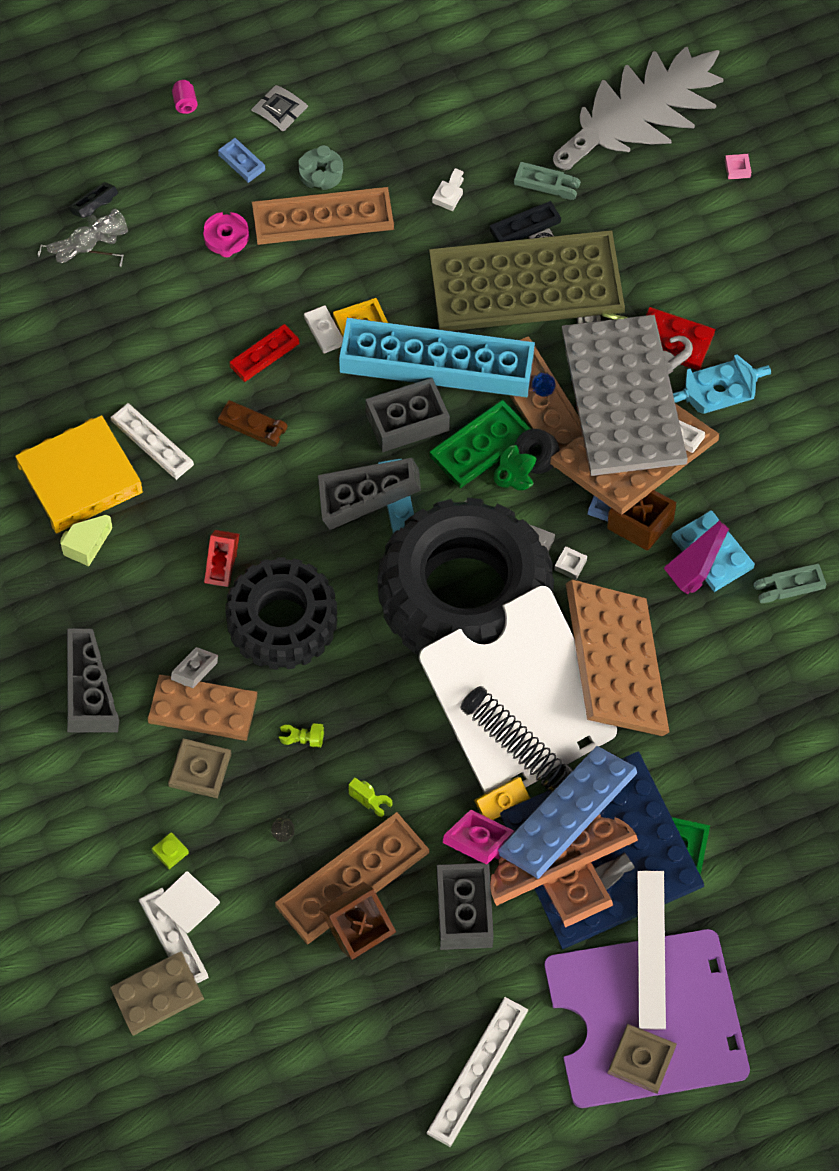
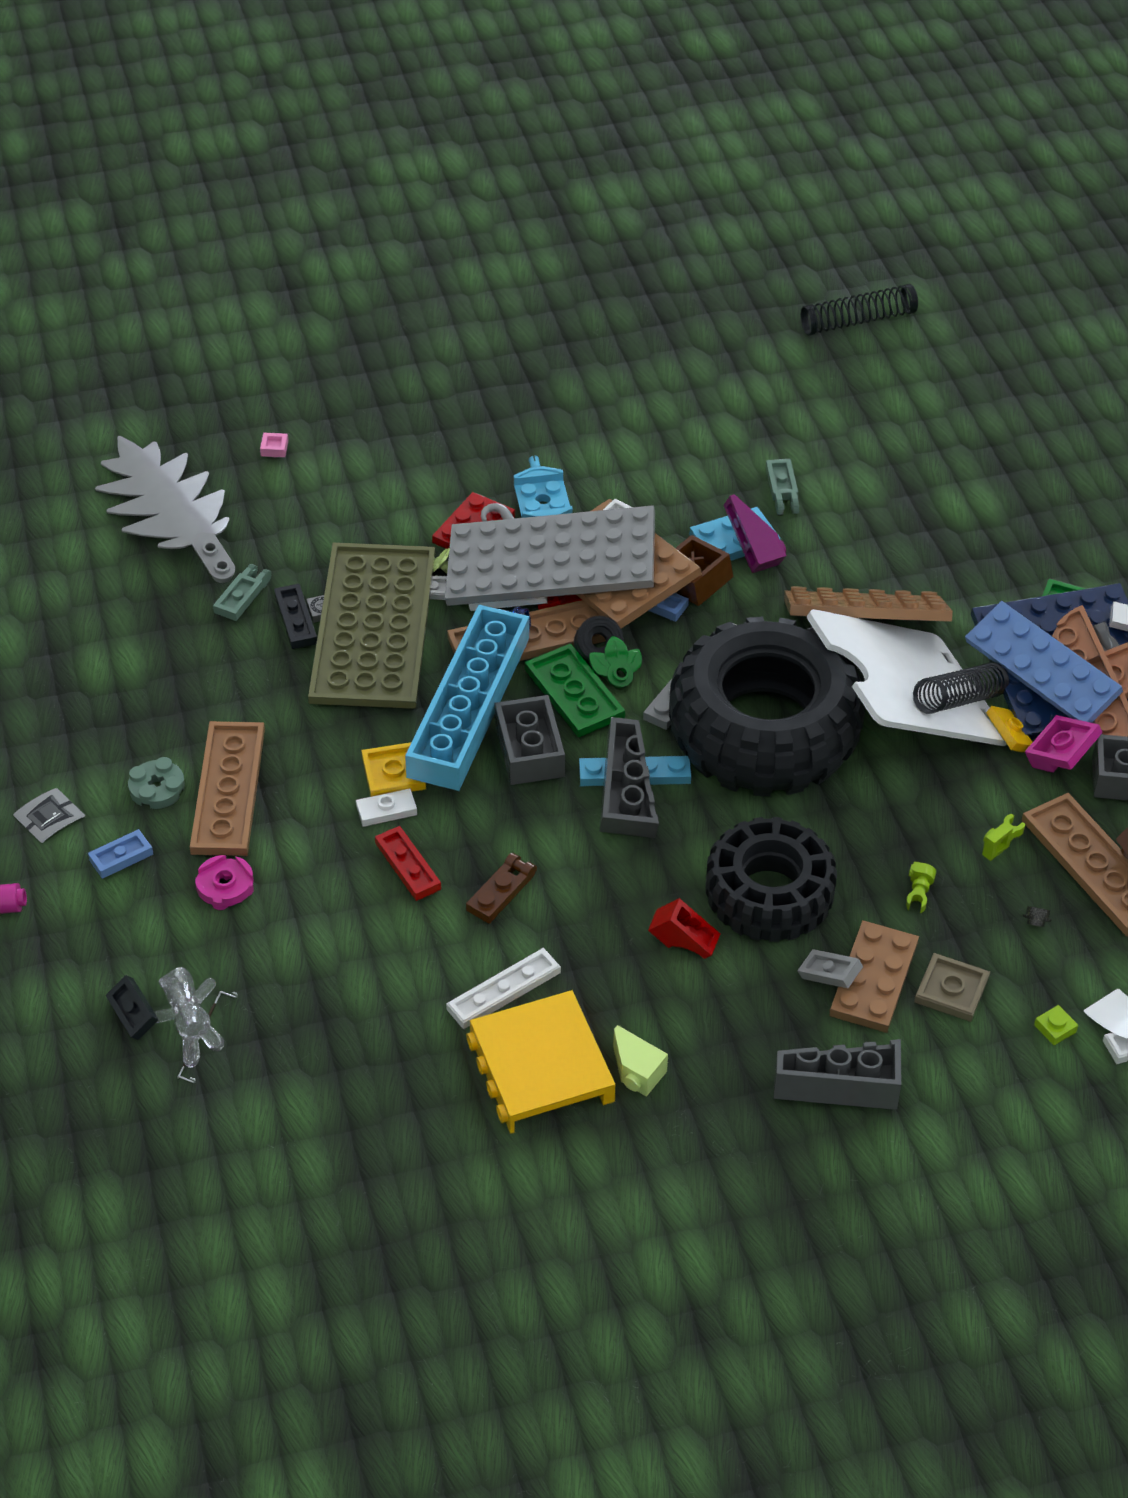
camera: 80 degrees left, 15 degrees down
white plate [432,168,464,211] -> none

